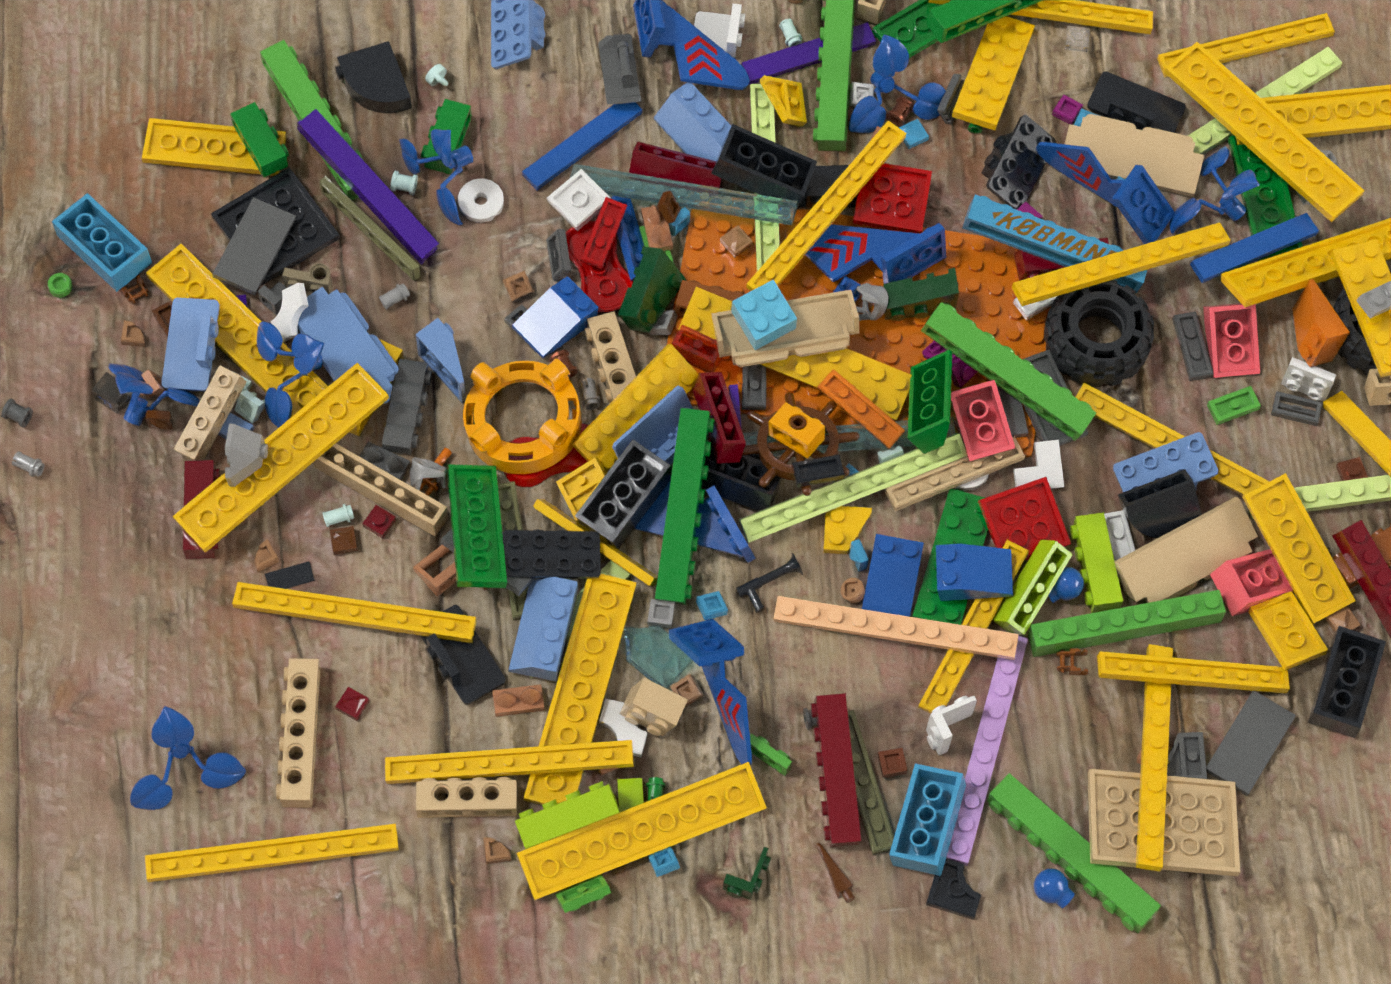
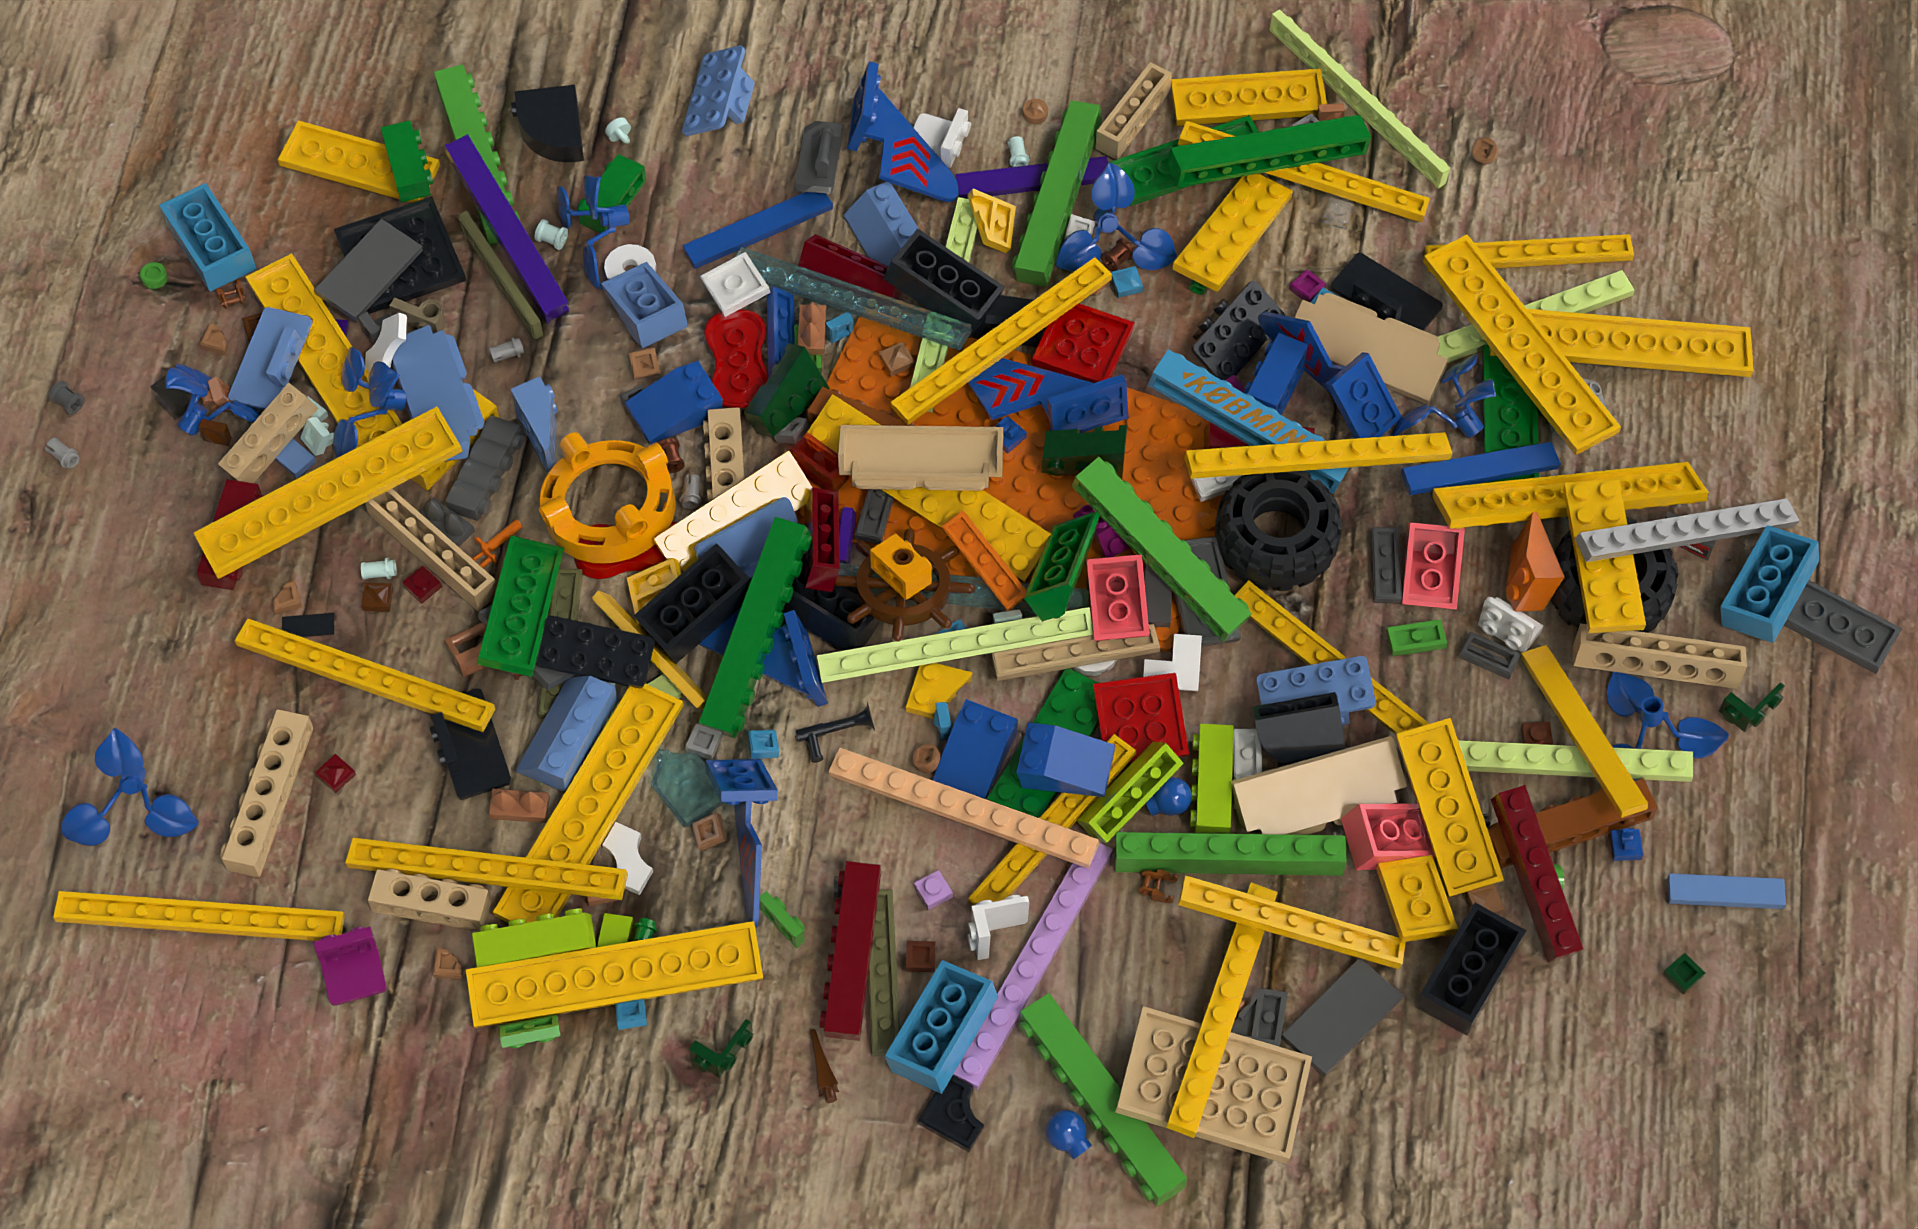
camera: 15 degrees right, 5 degrees down
light grey slope [225,424,268,487] -> none
light grey piece [410,457,447,491] -> none
dark grey tile [546,229,571,281] -> none
red tile [580,197,627,270] -> none
tan brick [619,677,688,736] -> none
reddish brown tile [657,190,681,224] -> none
medium azure brick [731,280,797,350] -> none
black tile [792,454,845,487] -> none
light grey piece [856,283,888,321] -> none
dark grey tile [937,74,965,124] -> none
none -> magenta bracket [313,927,387,1006]
none -> medium blue slope [601,262,688,349]
none -> lavender plate [914,870,953,910]
none -> blue brick [1244,333,1308,415]

